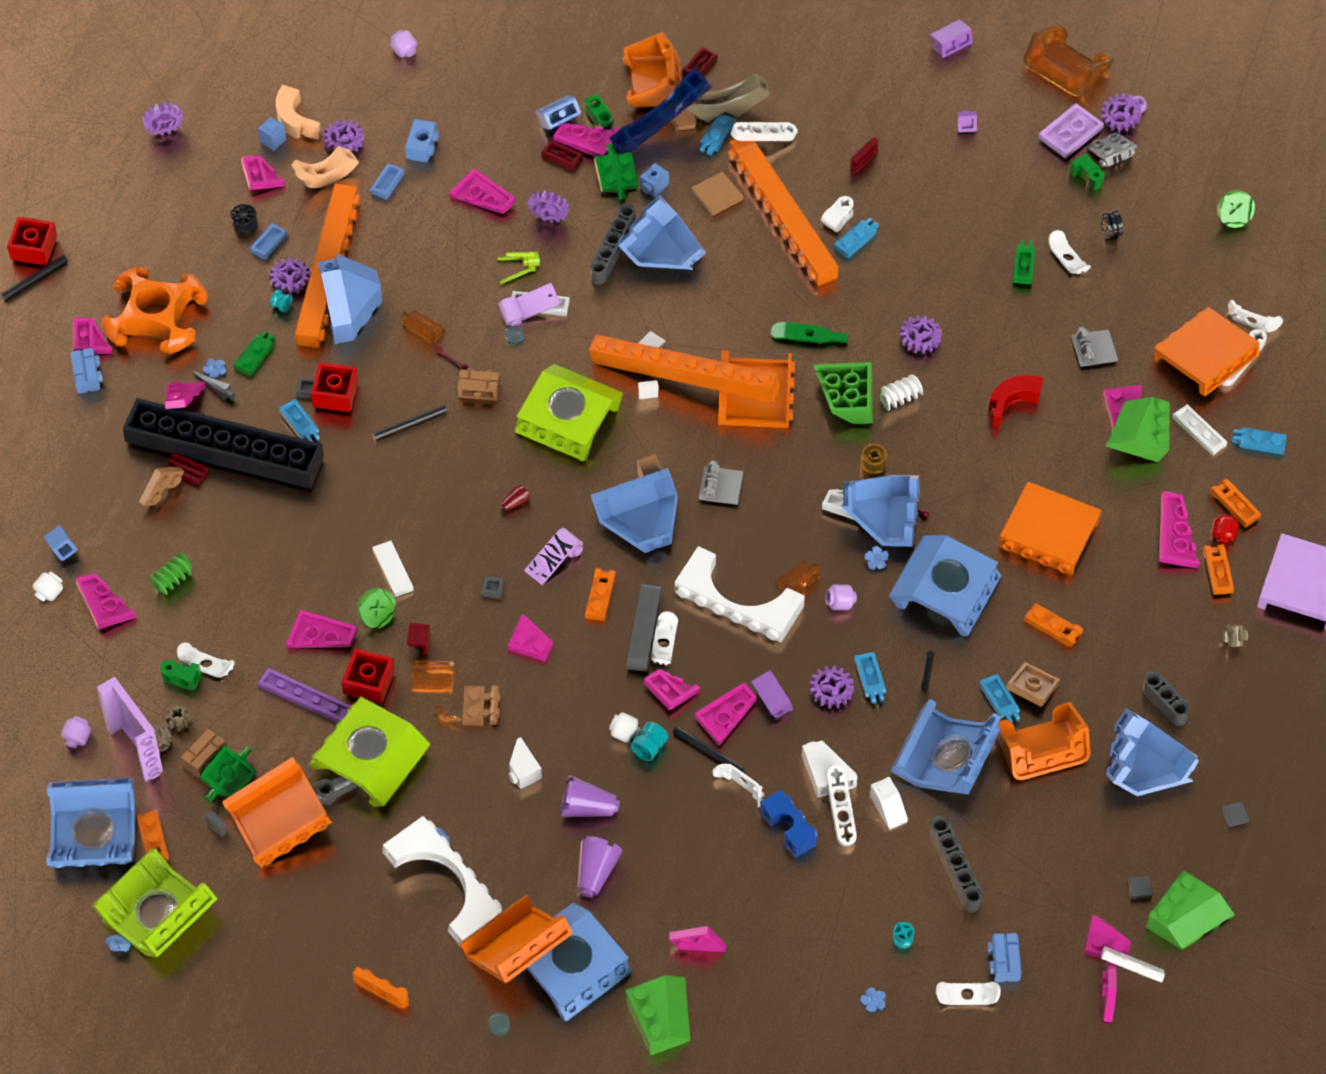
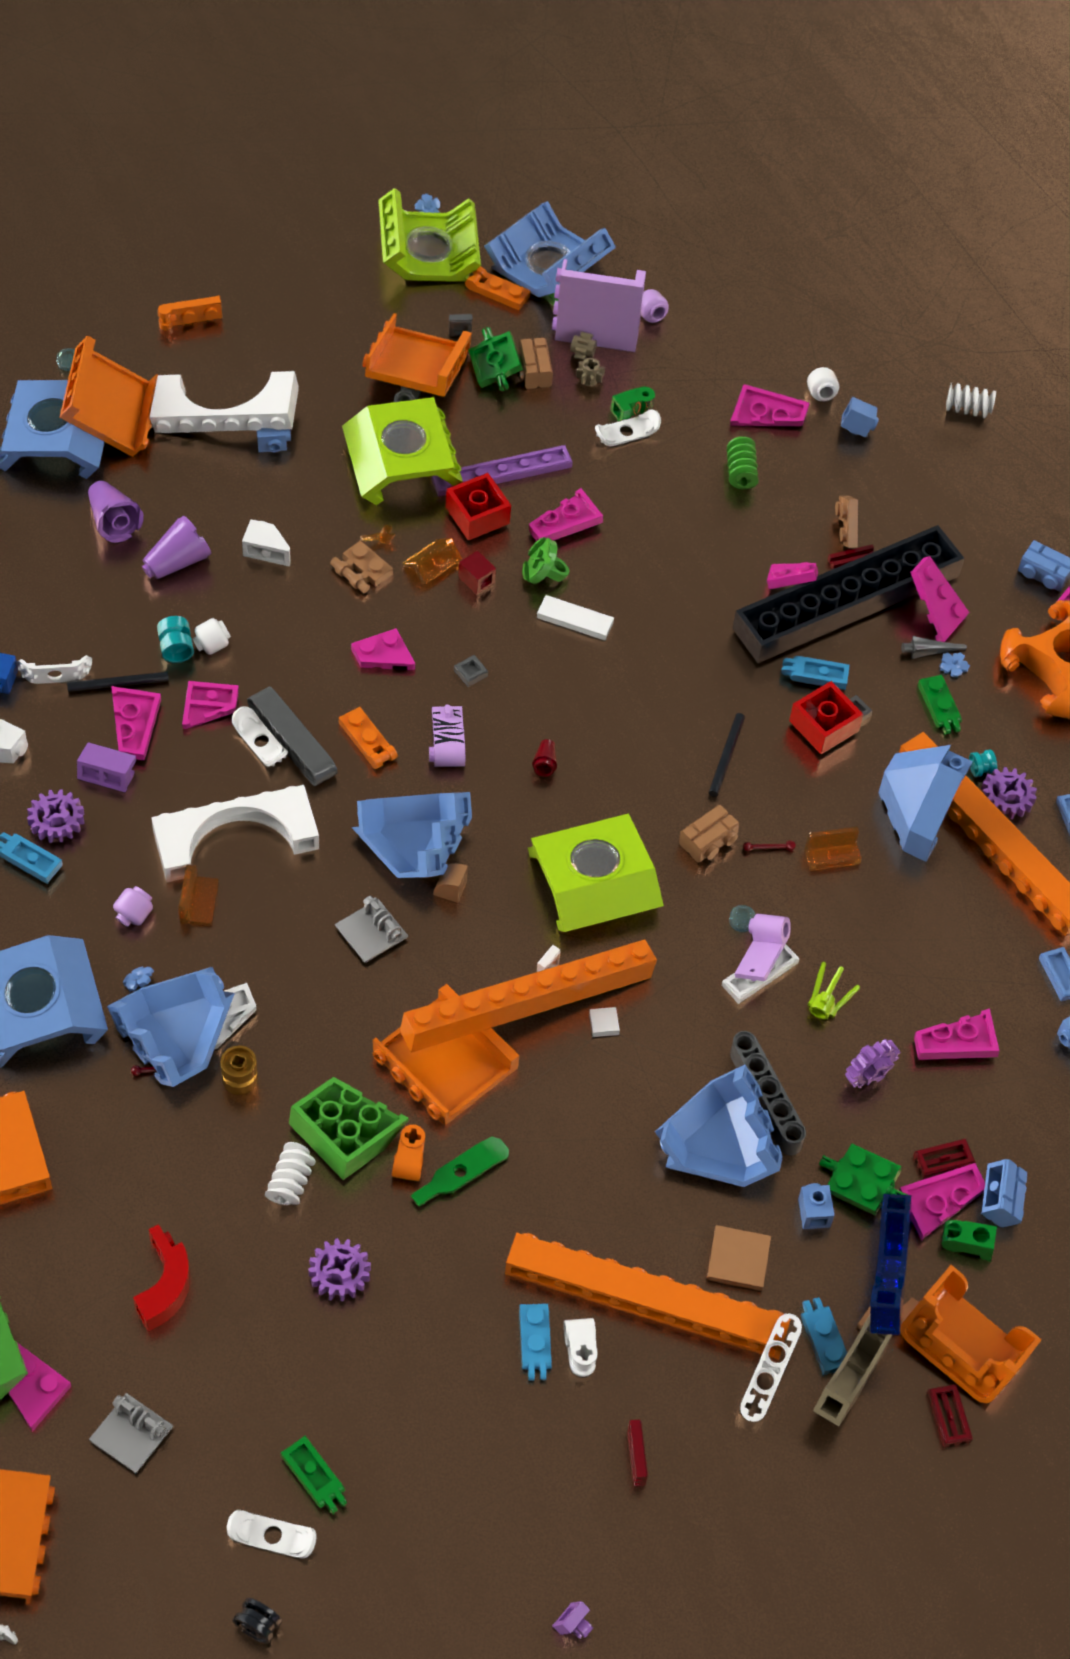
camera: 130 degrees right, 0 degrees up
none -> orange piece [392,1125,425,1182]
none -> dark pink wing [767,562,818,589]

